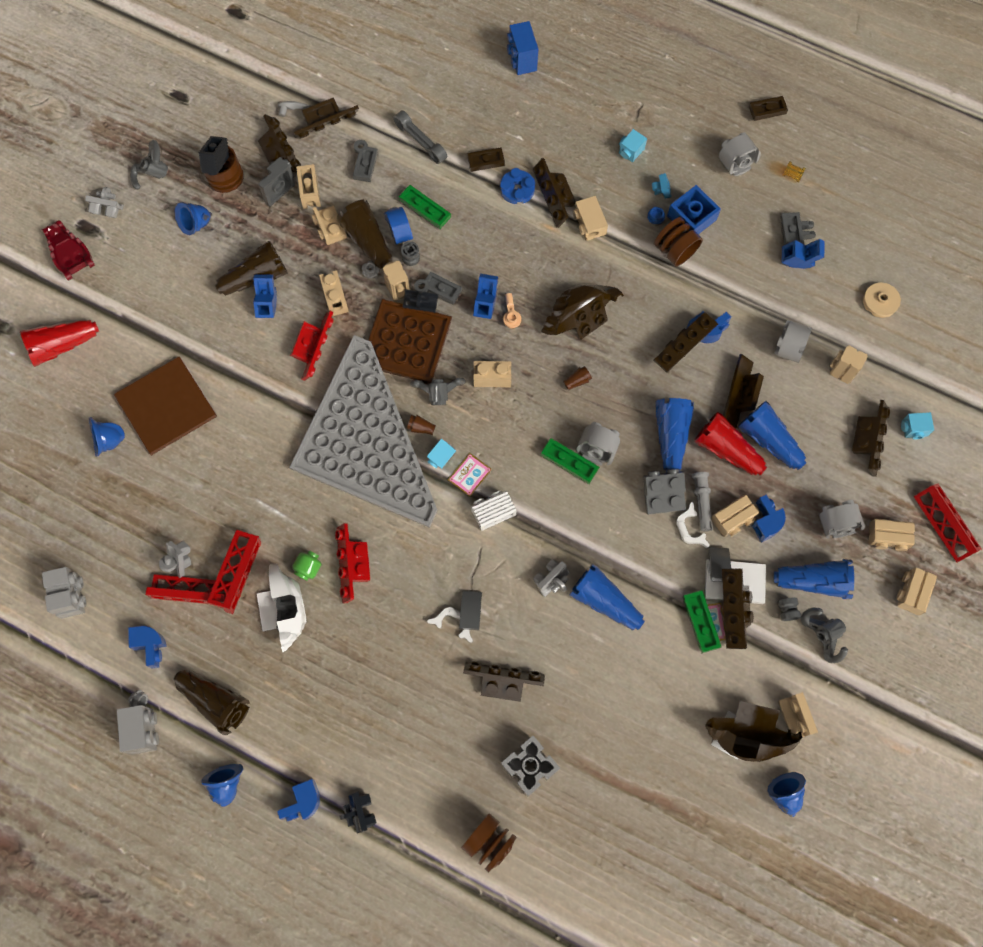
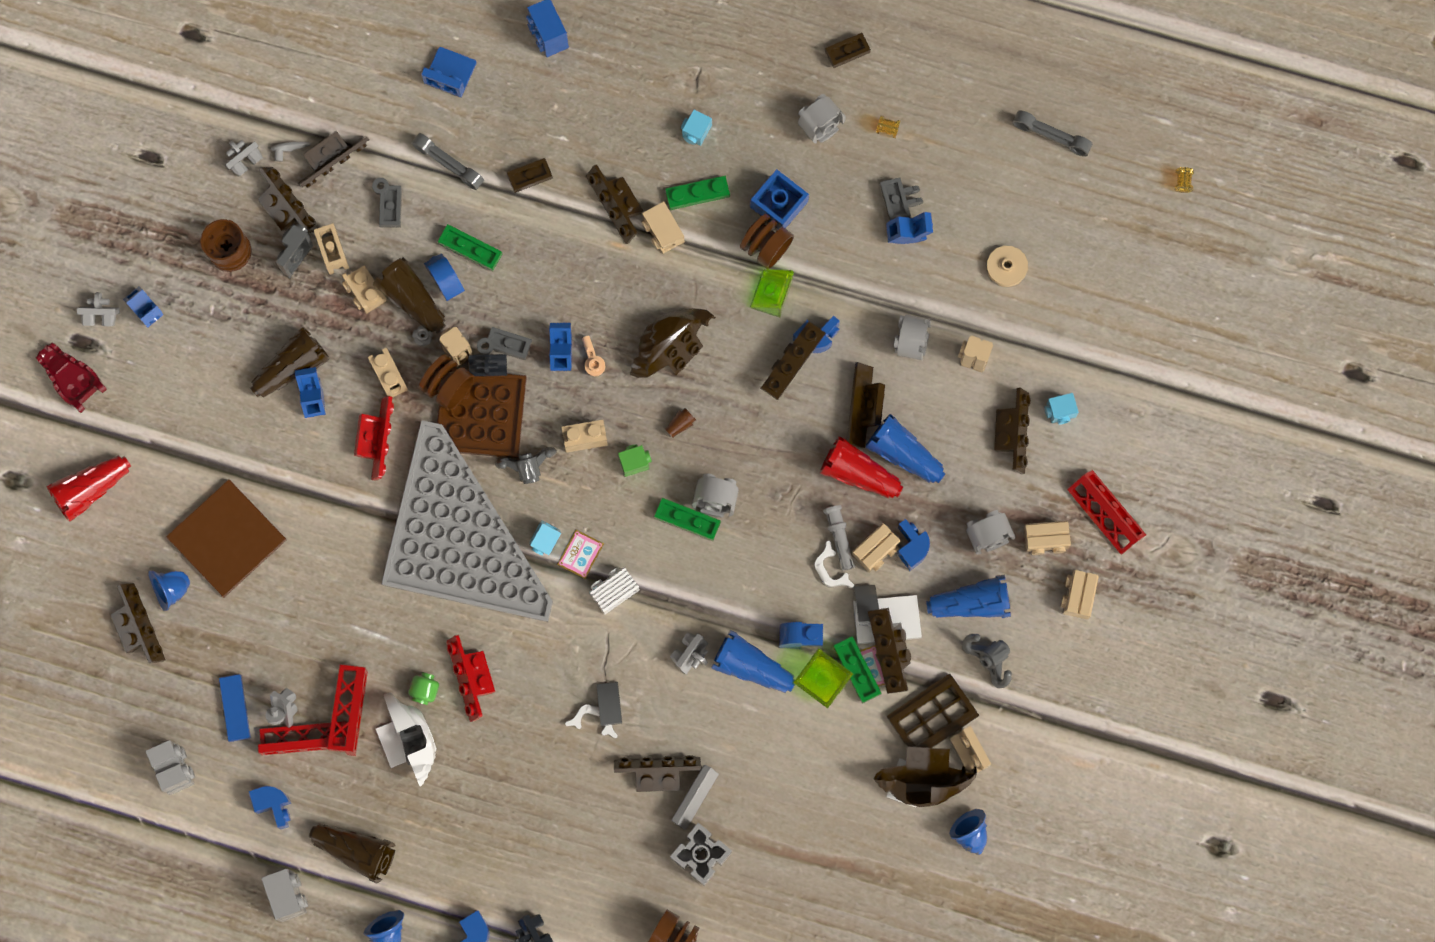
camera: 10 degrees left, 5 degrees up
light grey plate [128,690,148,707] -> none
dark grey piece [130,140,168,190] -> none
blue piece [175,202,212,236] -> none
black brick [198,136,229,175] -> none
dark grey wheel [401,241,420,266] -> none
reddish brown cone [407,415,436,435] -> none
blue plate [500,168,535,204] -> none
dark grey plate [643,468,686,515] -> none
blue plate [647,207,665,225] -> none
dark azure tile [652,173,672,199] -> none
blue cone [655,398,694,473] -> none
dark grey wheel [778,597,802,621] -> none
none -> dark brown bracket [111,583,166,664]
none -> brick [123,286,164,328]
none -> blue tile [219,674,251,742]
none -> light grey hips [225,140,263,176]
none -> reddish brown wheel [419,354,475,411]
none -> blue bracket [421,47,477,98]
none -> bright green brick [618,444,652,477]
none -> green plate [665,176,730,210]
none -> light grey tile [672,765,719,830]
none -> clear neon green slope [750,269,794,318]
none -> blue brick [779,622,823,649]
none -> clear neon green slope [793,648,853,709]
none -> dark brown piece [886,673,979,748]
none -> dark grey piece [1012,110,1093,157]

